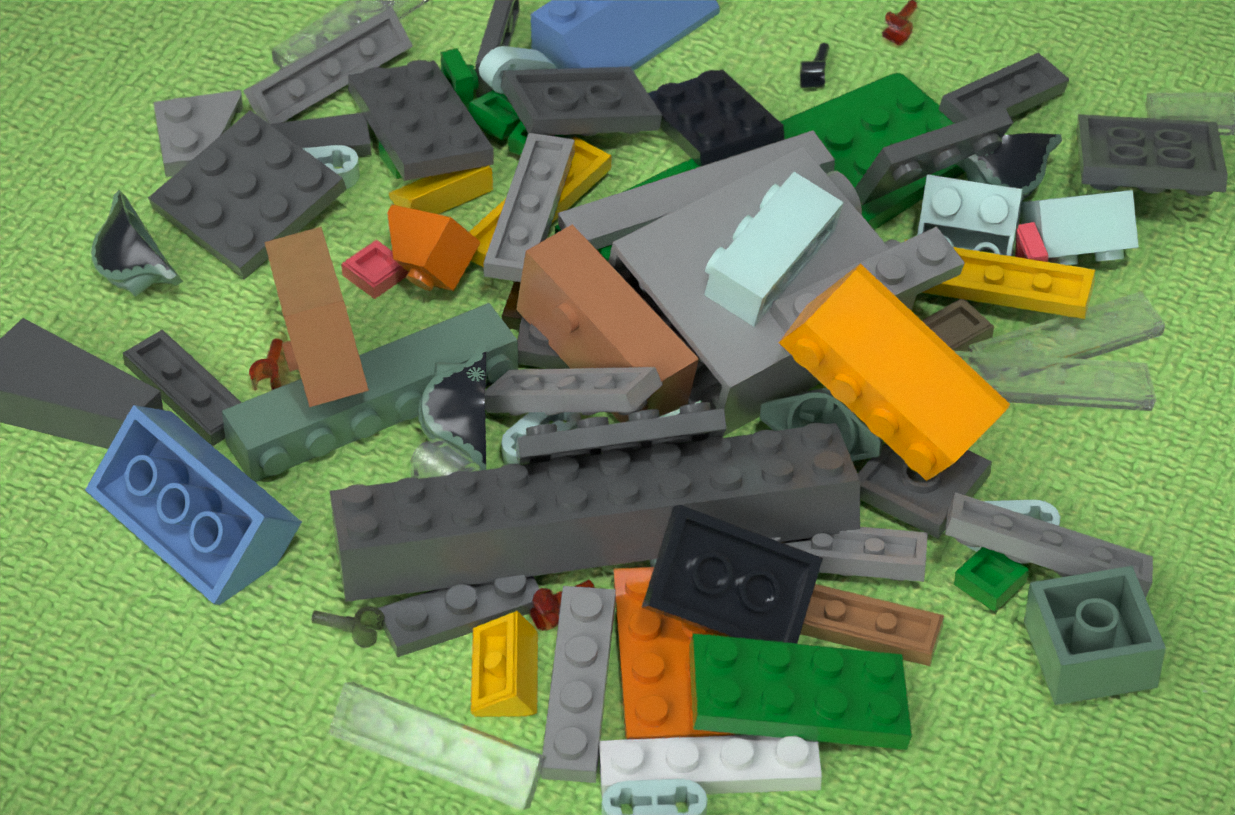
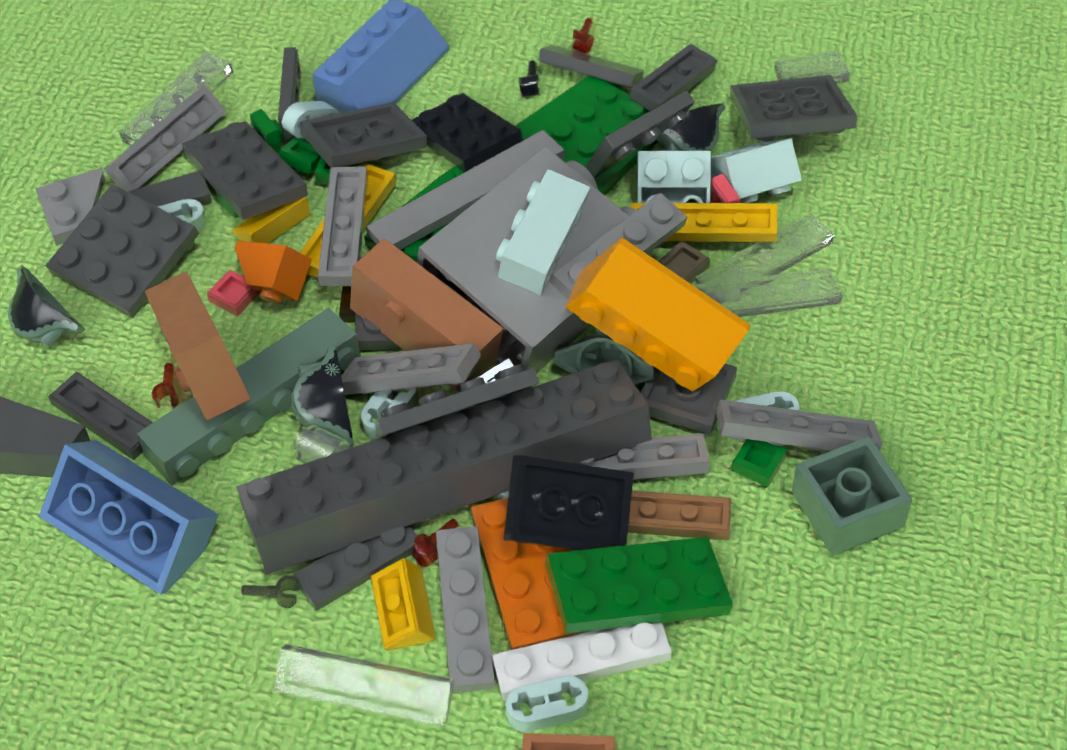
camera: 10 degrees left, 5 degrees up
none -> dark grey tile [538,45,644,87]

